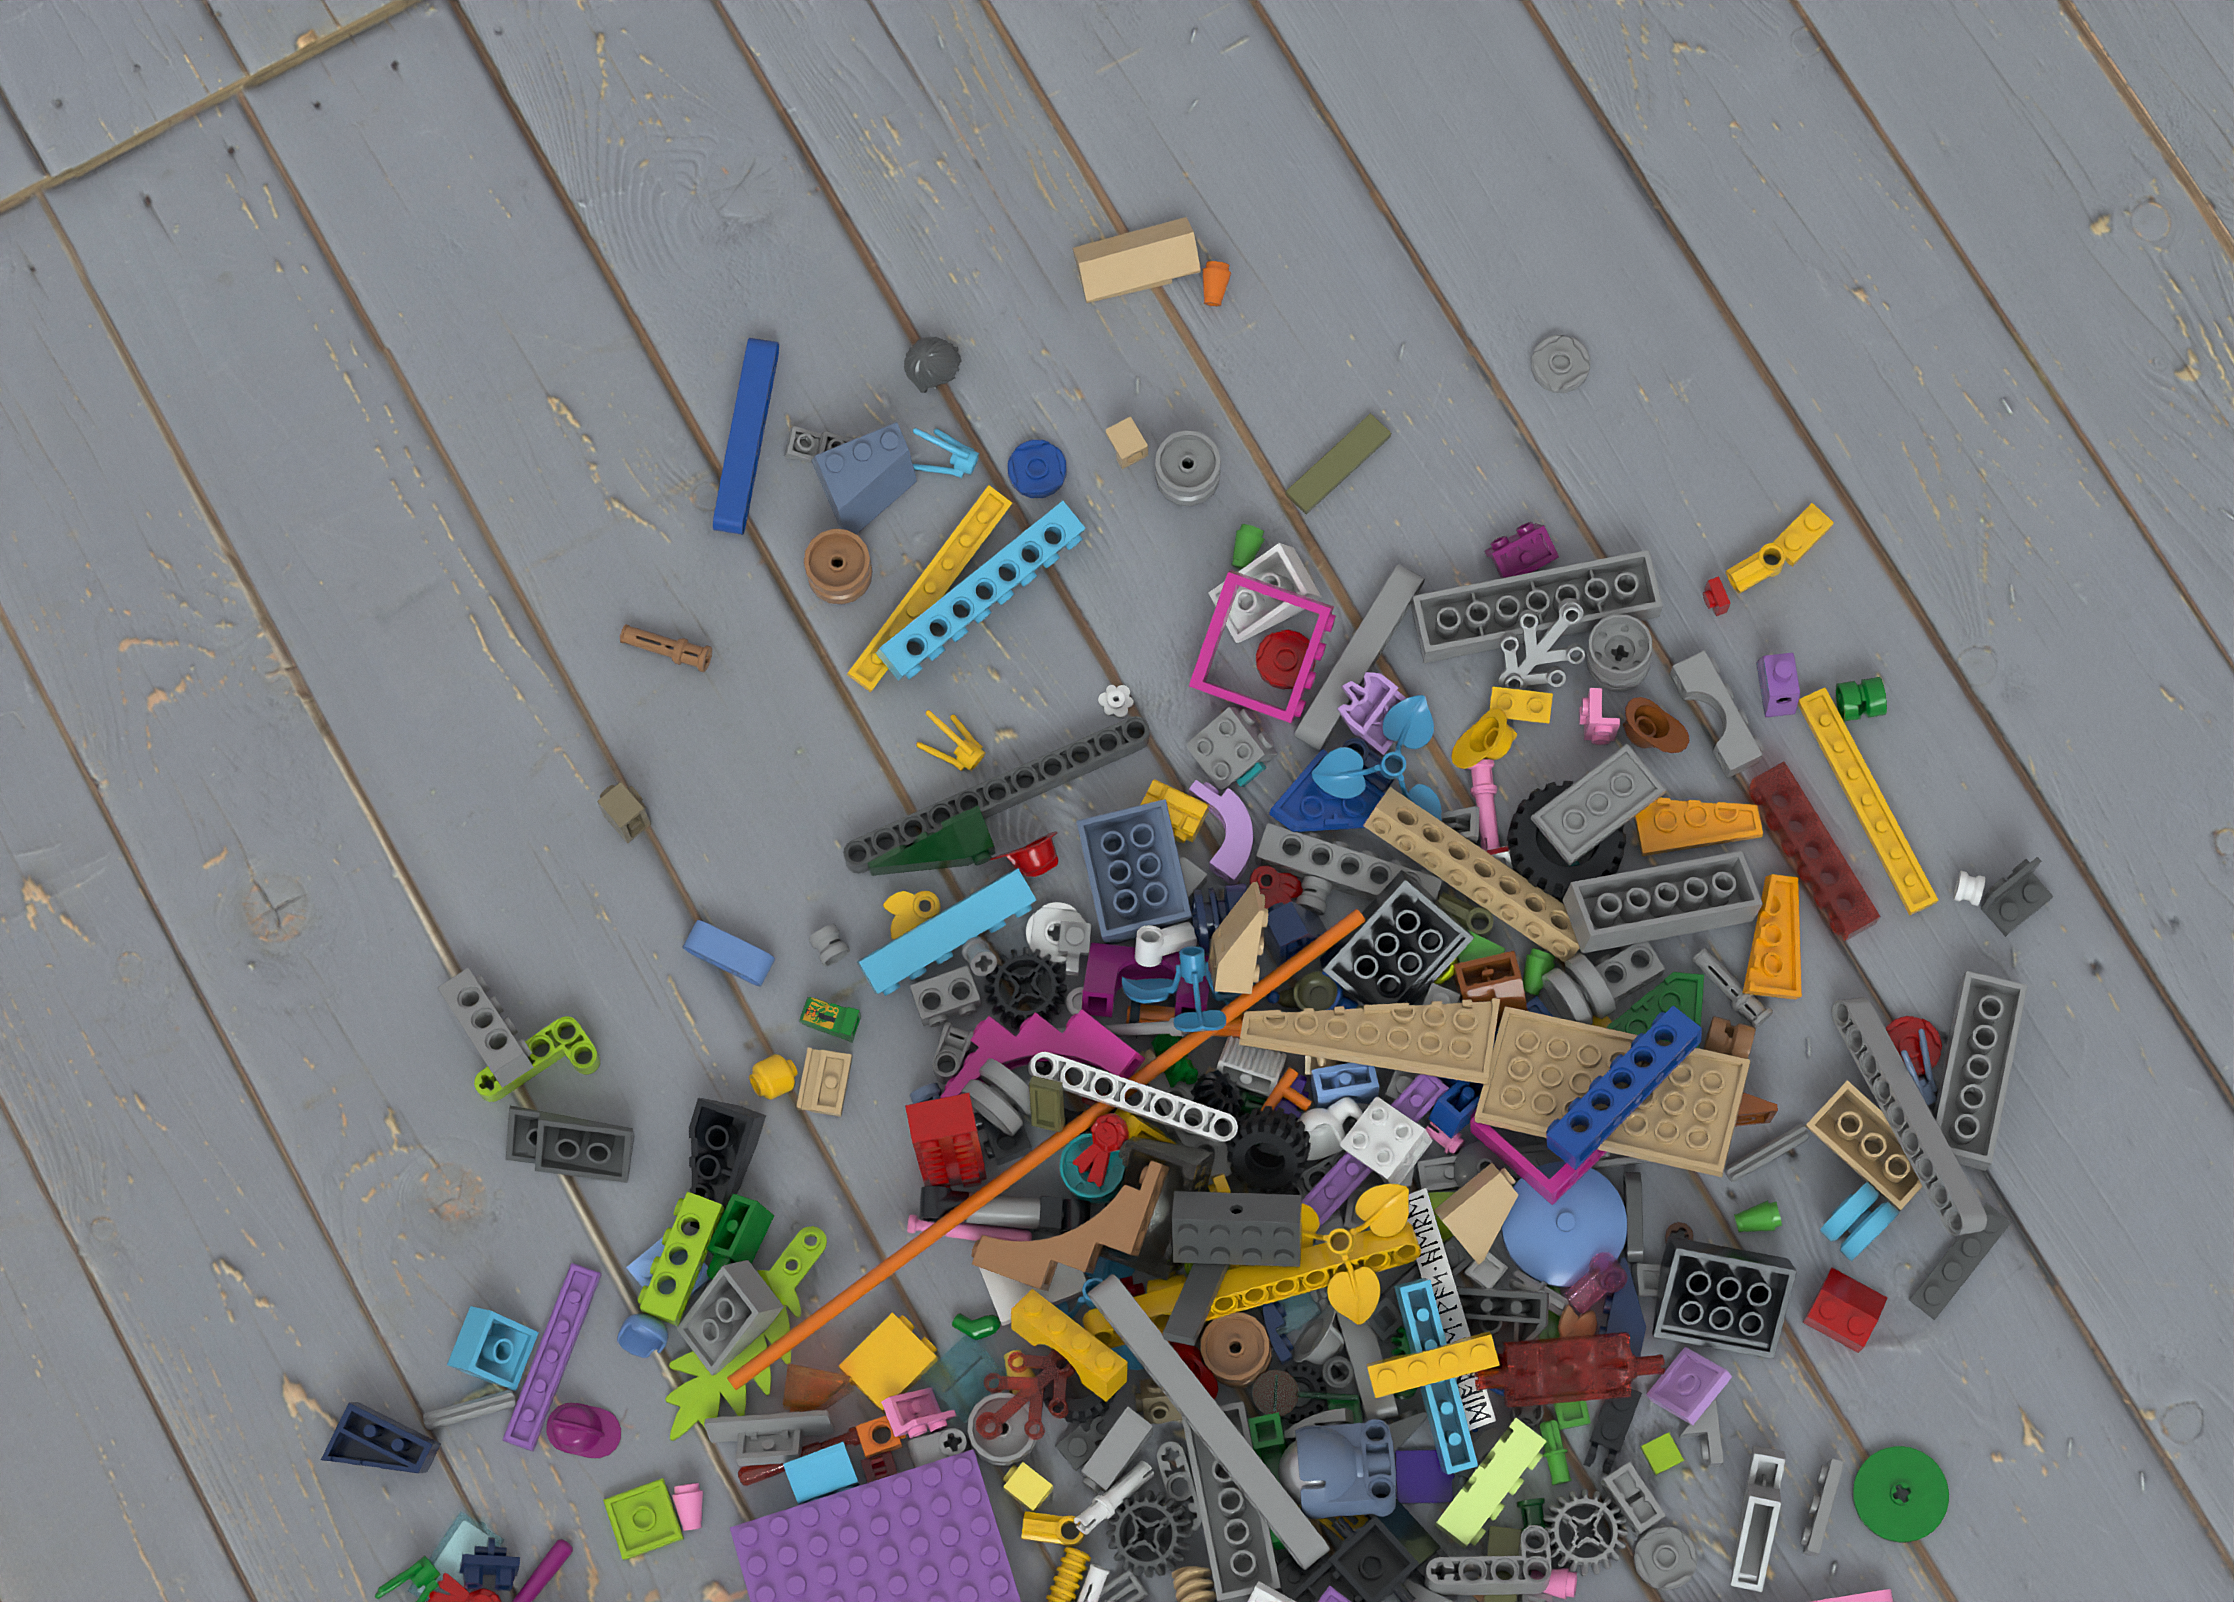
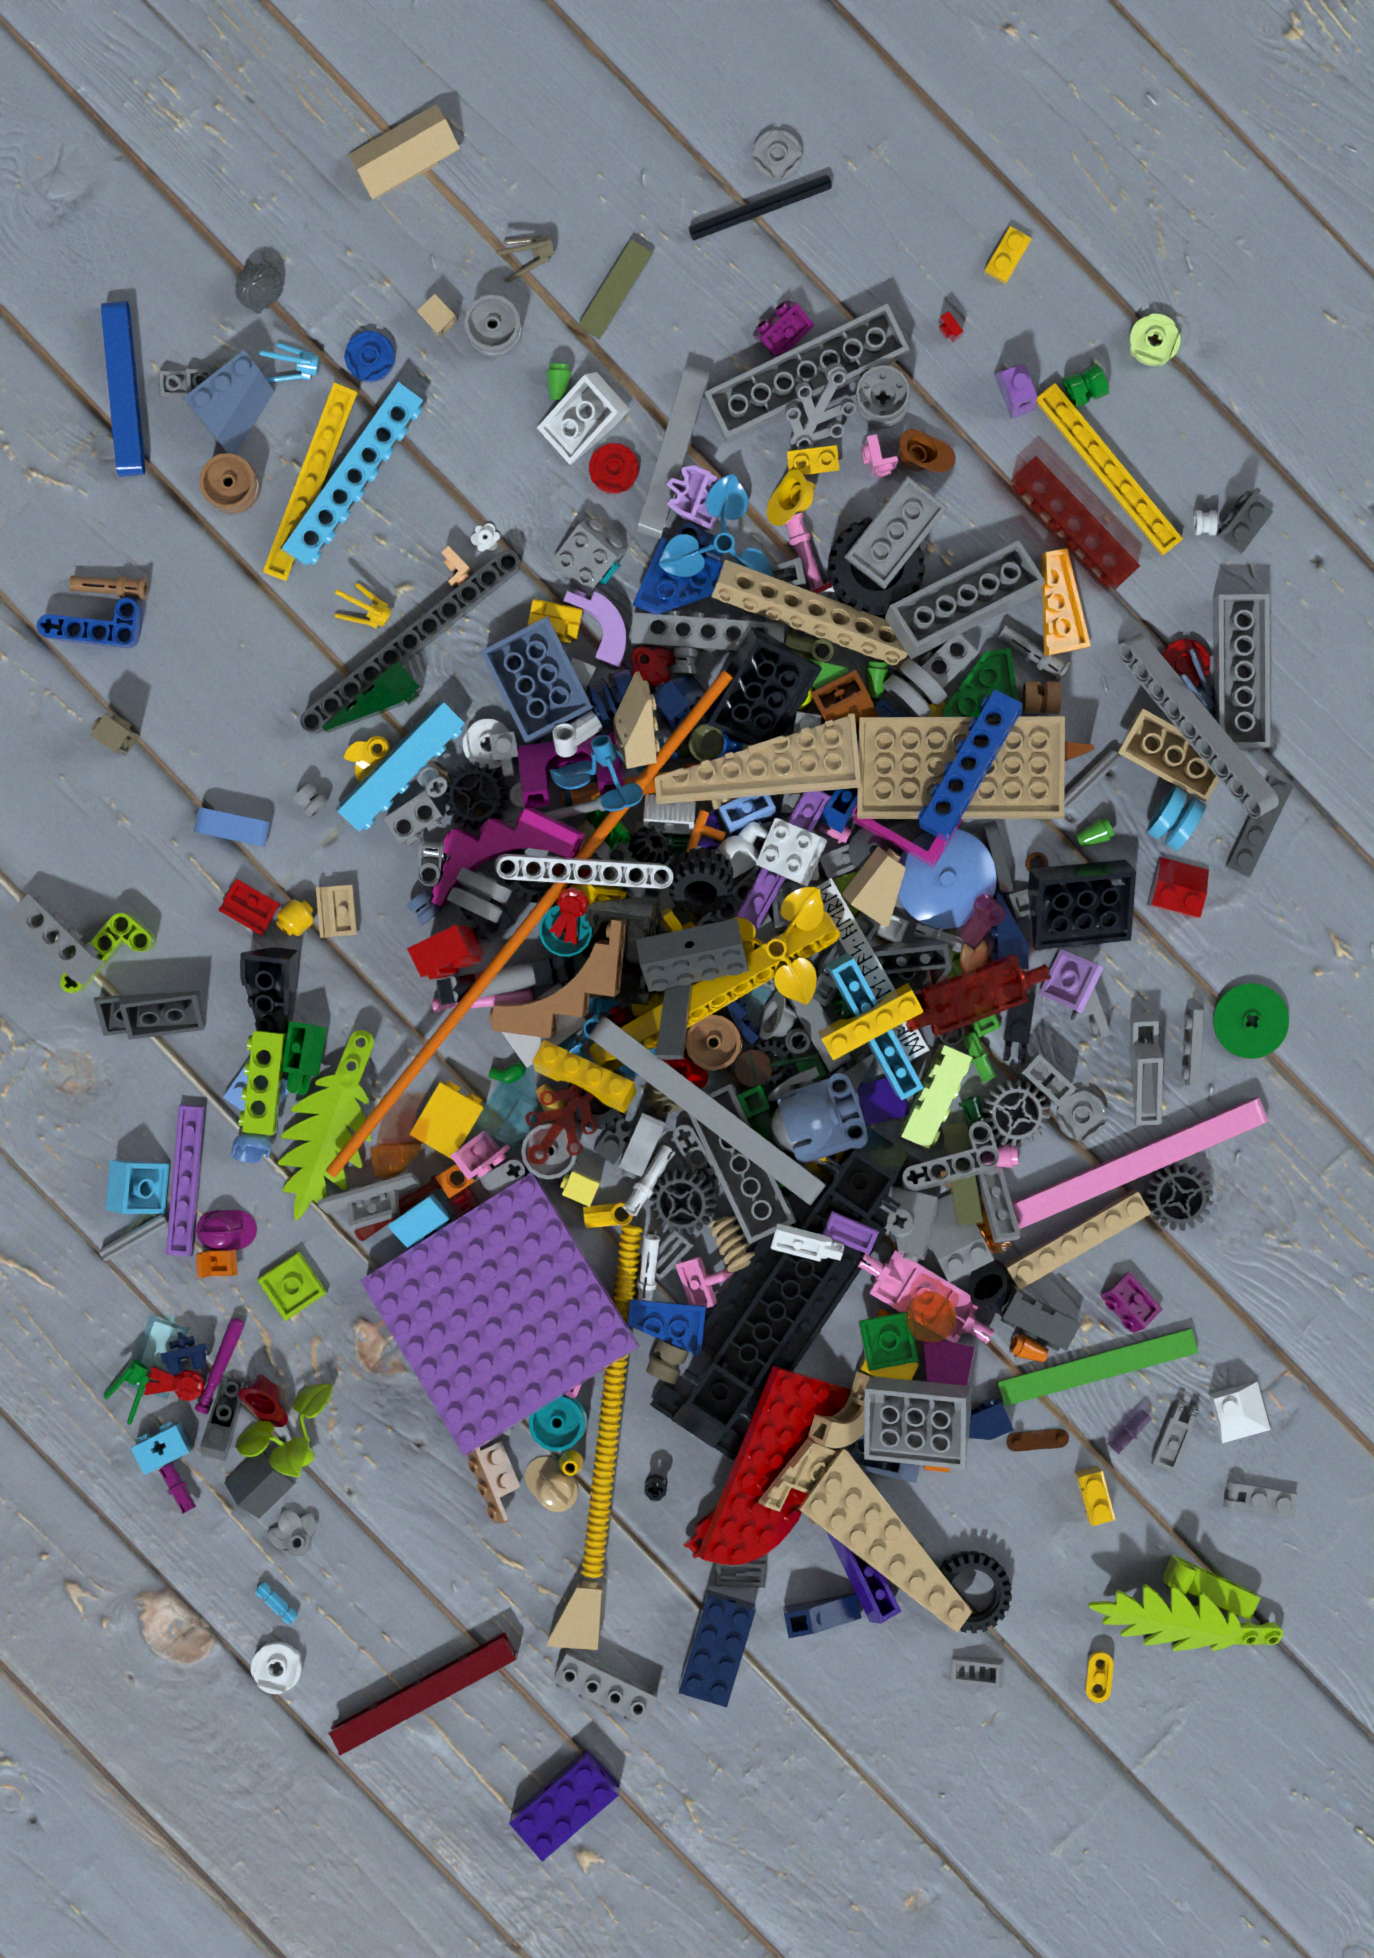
camera: 10 degrees left, 15 degrees up
dark blue wedge [321,1402,441,1474] -> none
bright pink cone [672,1483,703,1531] -> none
light grey slope [676,1260,784,1375] -> none
green leg [799,997,861,1043] -> none
red piece [990,831,1058,877] -> none
olive tile [1029,1076,1065,1132] -> none
dark pink window [1189,570,1336,723] -> none
orange cone [1202,261,1231,307] -> none
light orange wing [1634,797,1763,856] -> none
lime tile [1640,1432,1684,1476] -> none
light grey arch [1669,650,1763,778] -> none
yellow piece [1725,543,1786,594] -> none
none -> blue beam [36,598,142,648]
none -> orange bracket [196,1250,238,1278]
none -> red plate [218,879,281,936]
none -> light nougat bracket [441,546,472,588]
none -> dark tan plant [496,235,554,281]
none -> black axle [689,175,832,240]
none -> yellowish green plate [1129,314,1181,366]

